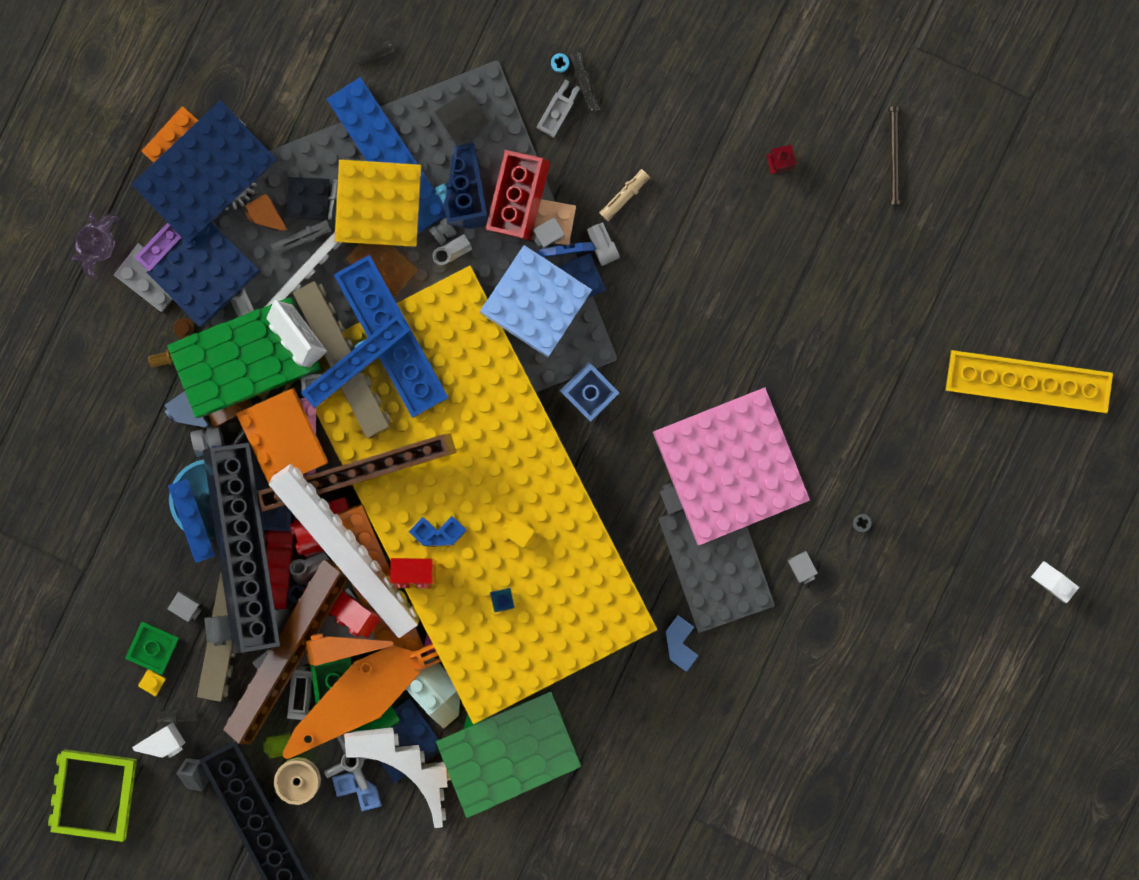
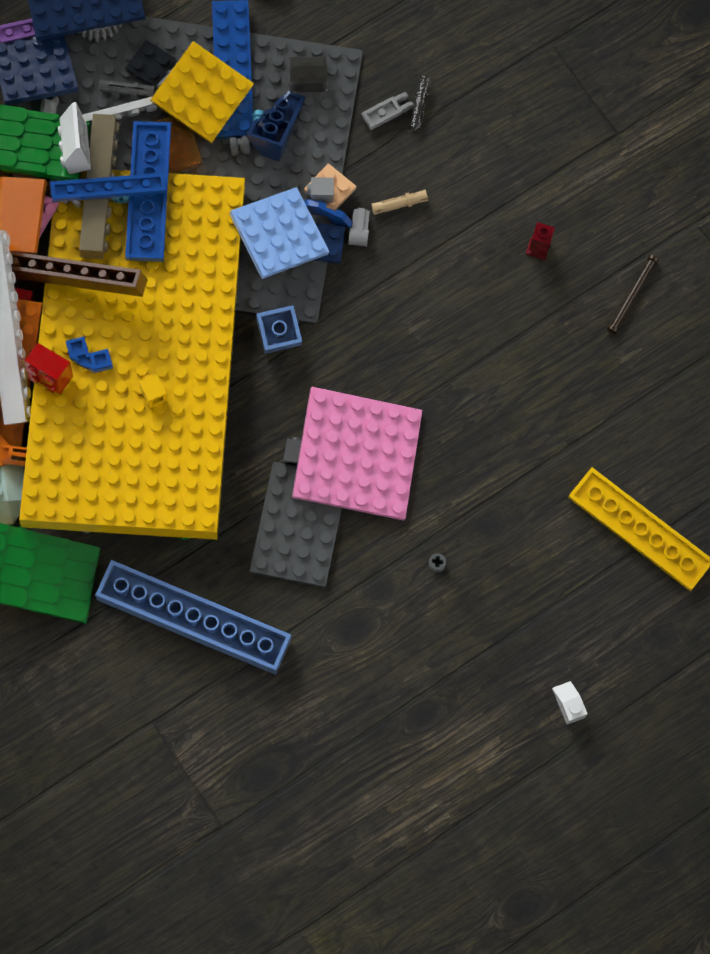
camera: 20 degrees right, 15 degrees down
dark orange slope [245,194,288,232] -> none
light grey piece [433,234,473,267] -> none
red brick [486,150,550,241] -> none
plate [490,588,515,613] -> none
medium azure bush [551,53,569,73] -> none
medium blue tile [666,615,698,672] -> none
light grey brick [787,551,818,584] -> none
none -> medium blue brick [95,560,291,675]

